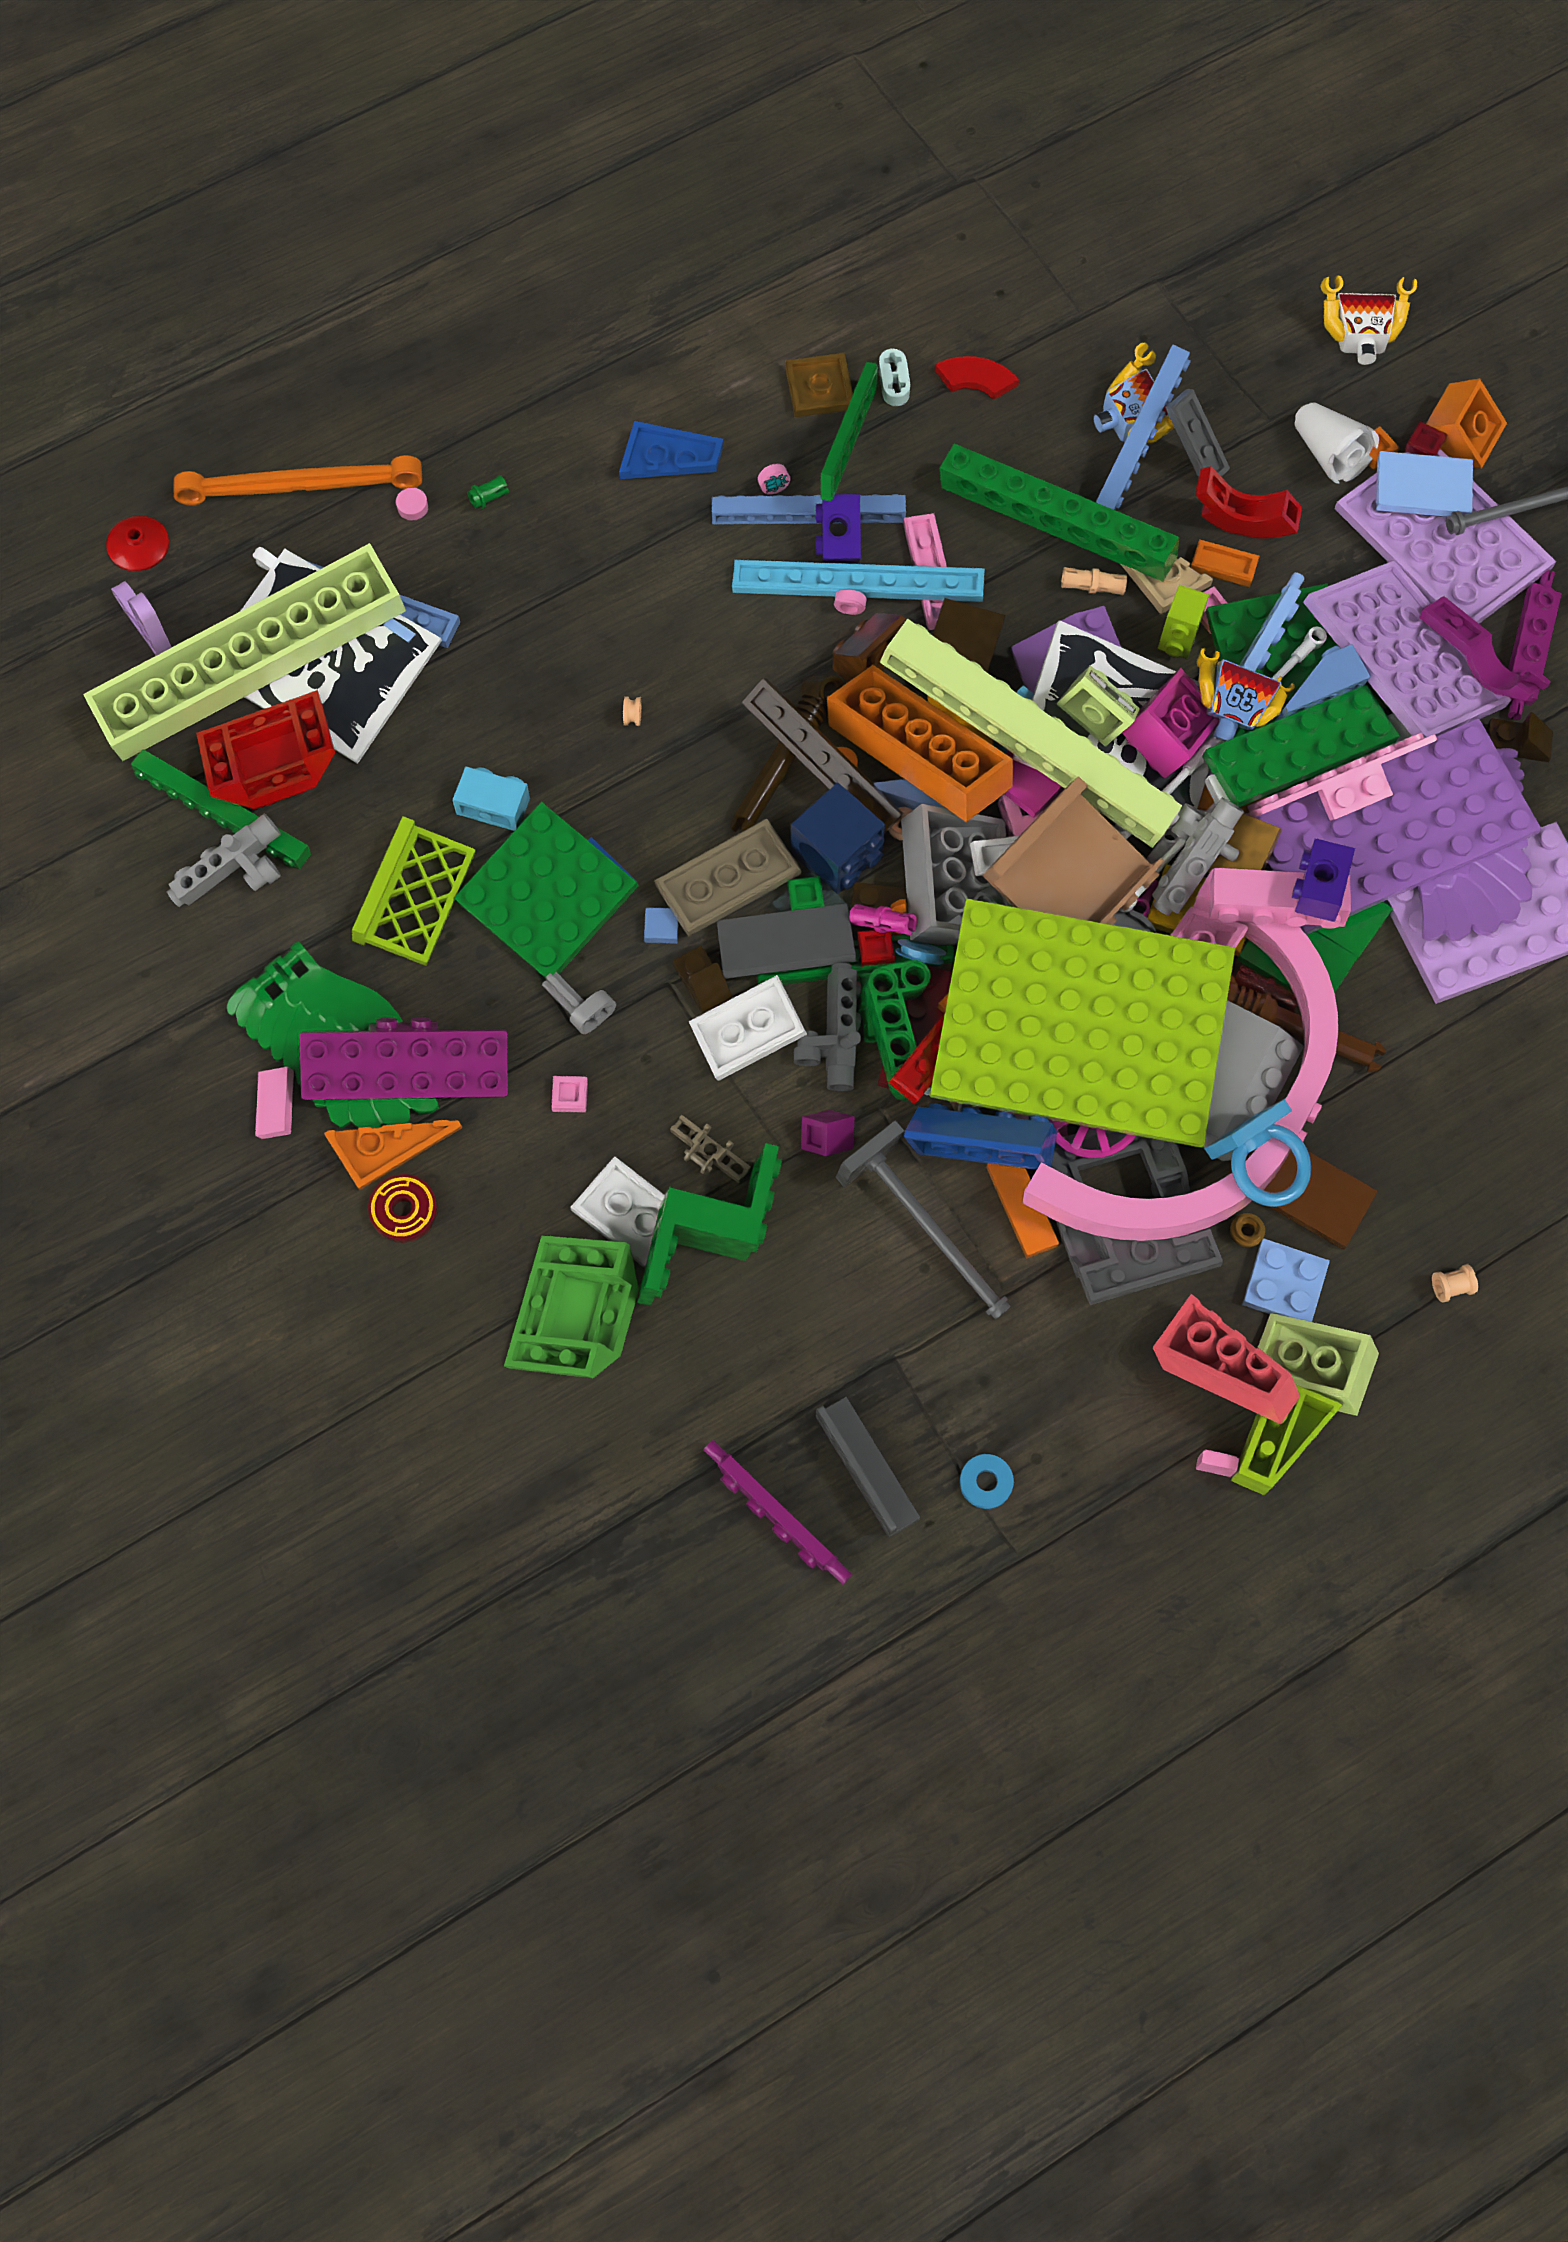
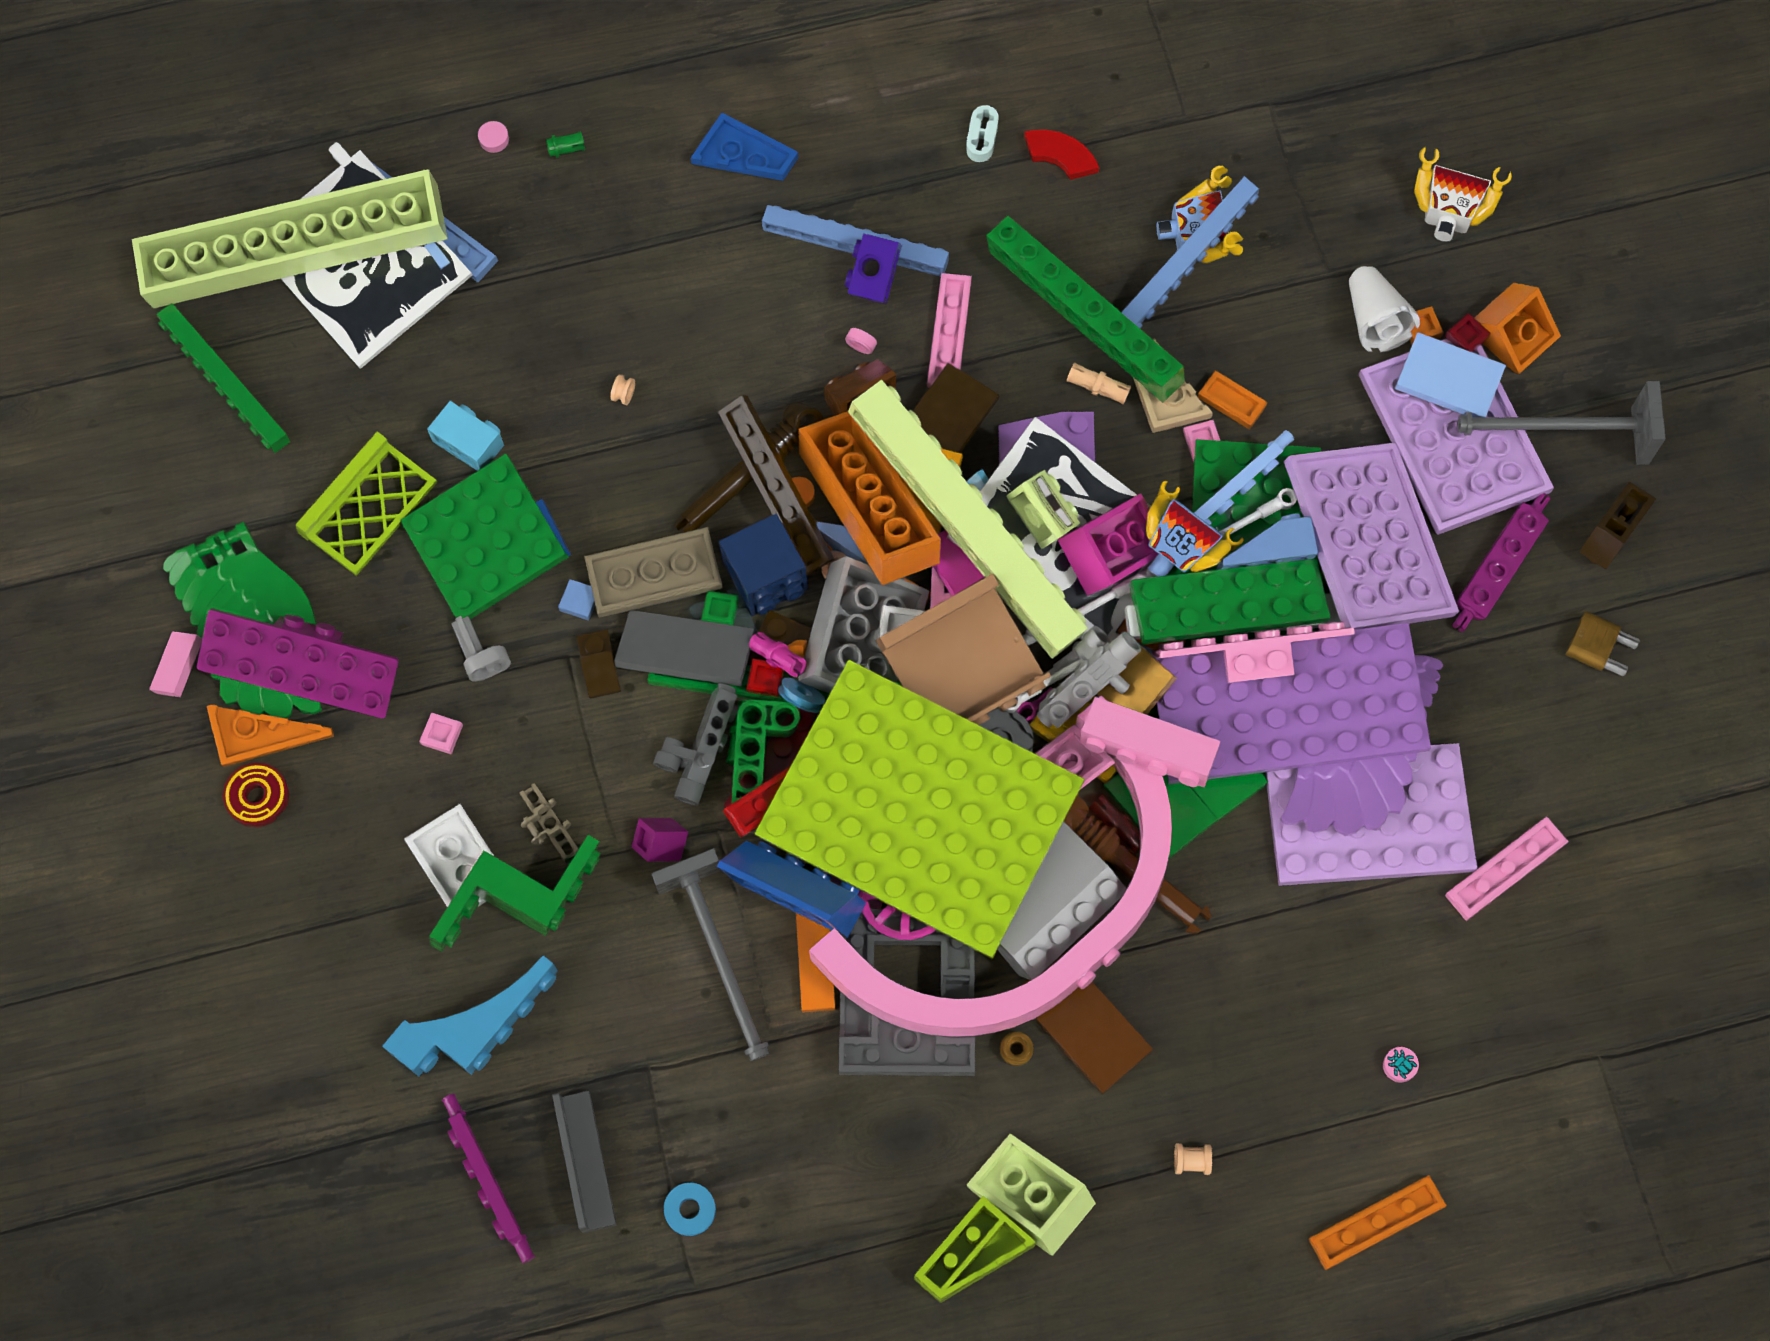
camera: 20 degrees right, 0 degrees up
red dish [106,516,169,572] -> none
lavender beam [111,581,172,656] -> none
light grey piece [167,813,281,907] -> none
orange piece [174,455,422,505] -> none
red slope [196,690,336,809] -> none
bright green slope [504,1236,639,1378] -> none
white tile [689,975,807,1081] -> none
medium azure tile [732,560,985,602] -> none
bright pink tile [758,464,790,494] -> none
pearl gold tile [785,353,853,418] -> none
green tile [821,362,878,501] -> none
coral wedge [1153,1294,1300,1424] -> none
lime brick [1158,585,1209,659] -> none
dark grey tile [1165,389,1230,478] -> none
red arch [1196,466,1302,538] -> none
bright pink tile [1196,1449,1239,1477] -> none
dark azure tile [1204,1099,1311,1207] -> none
light blue plate [1242,1238,1330,1322] -> none
dark purple brick [1292,838,1355,922] -> none
magenta piece [1419,596,1551,701] -> none
dark brown slope [1487,712,1553,763] -> none
none -> dark azure arch [383,956,558,1077]

